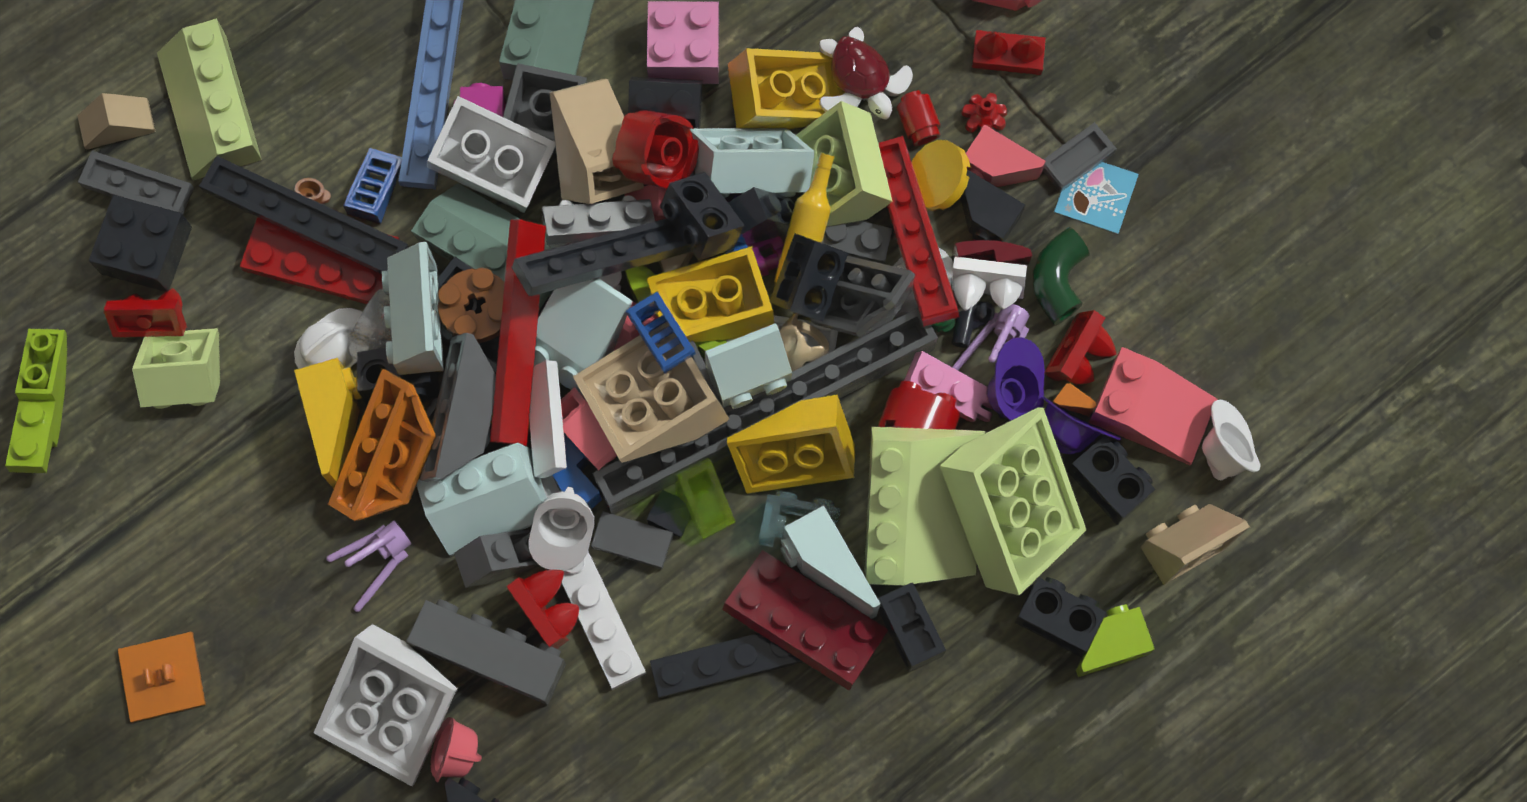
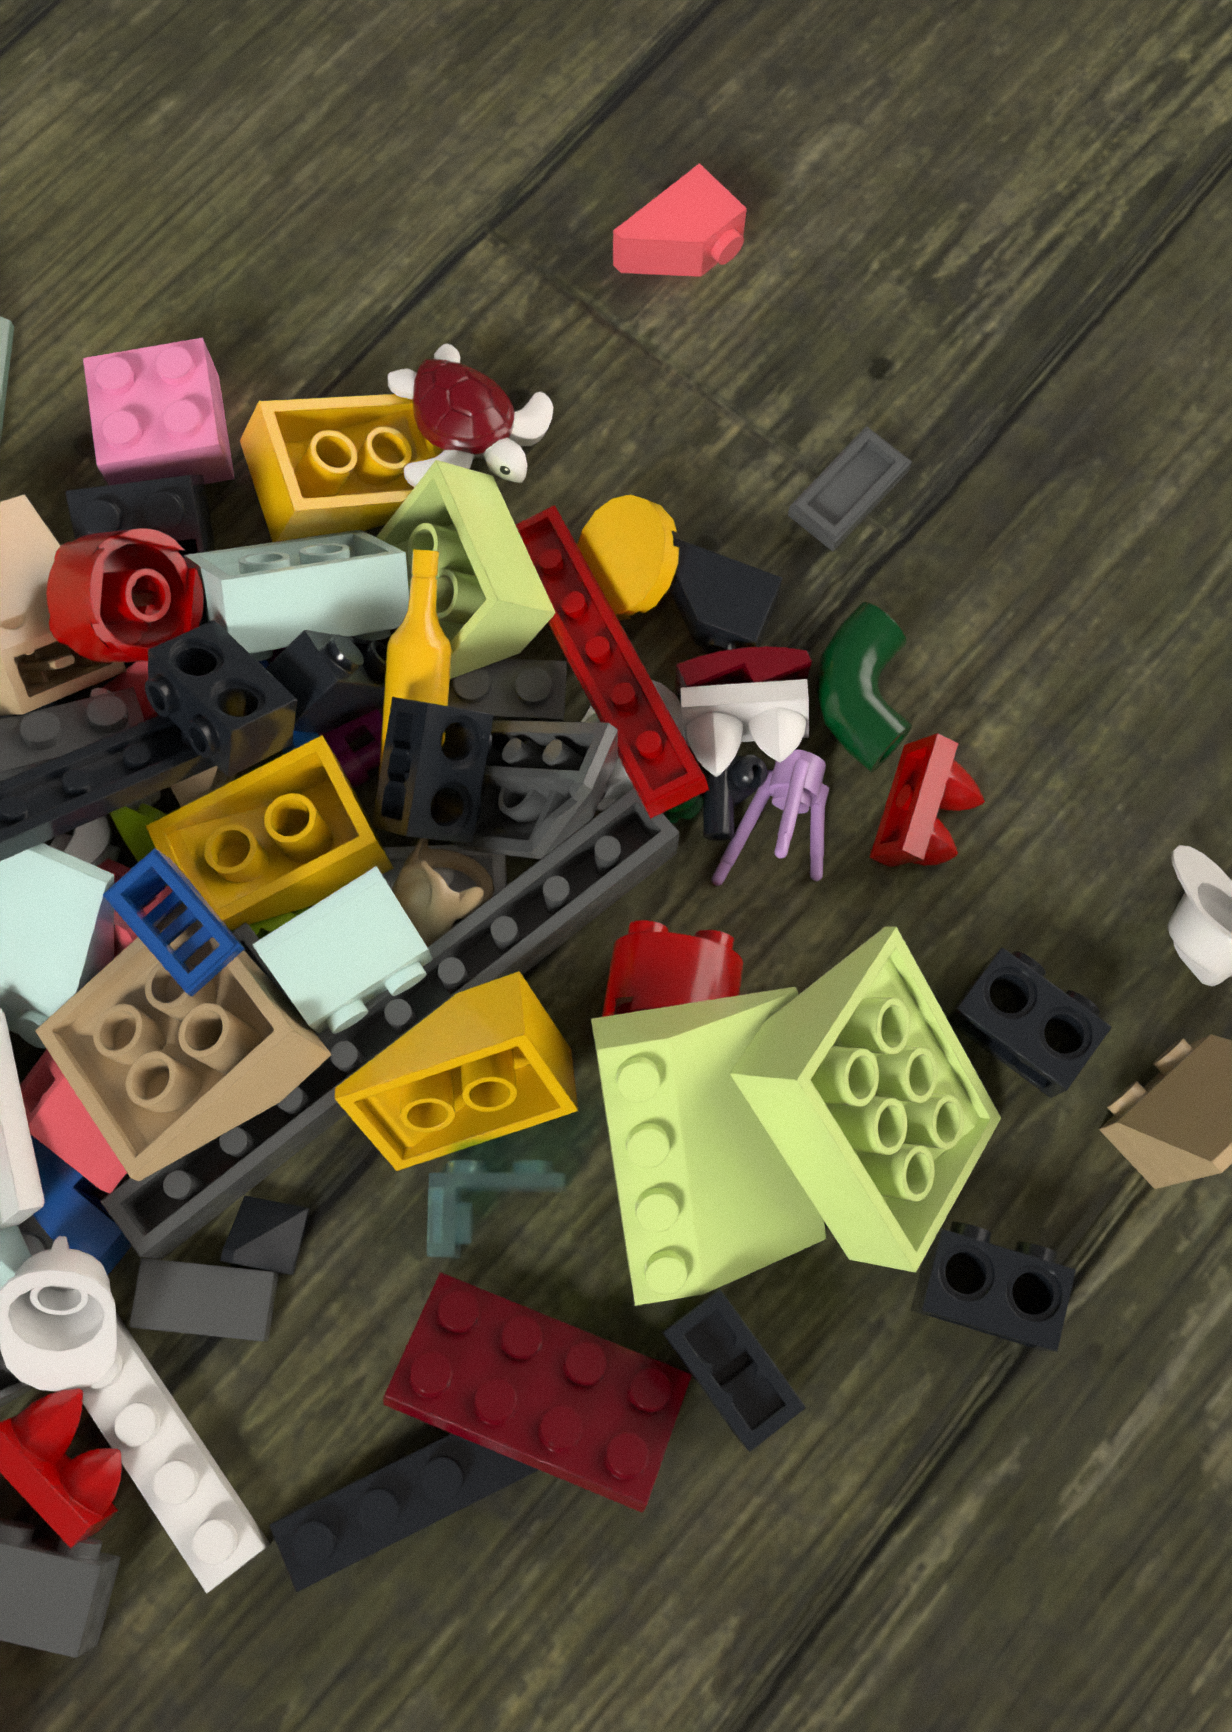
camera: 10 degrees left, 0 degrees up
clear neon green slope [675,458,735,539] -> none
light aqua slope [780,505,880,619] -> none
red brick [896,90,941,146] -> none
bright pink hinge [904,351,993,422] -> none
red plant [961,93,1007,133] -> none
coral slope [966,125,1046,187] -> none
red tile [972,30,1046,75] -> none
dark purple piece [987,337,1045,421] -> none
dark purple piece [1042,396,1121,454] -> none
orange slope [1053,383,1097,417] -> none
medium azure sticker [1054,162,1139,234] -> none
lime slope [1076,604,1155,677] -> none
coral slope [1089,347,1218,465] -> none

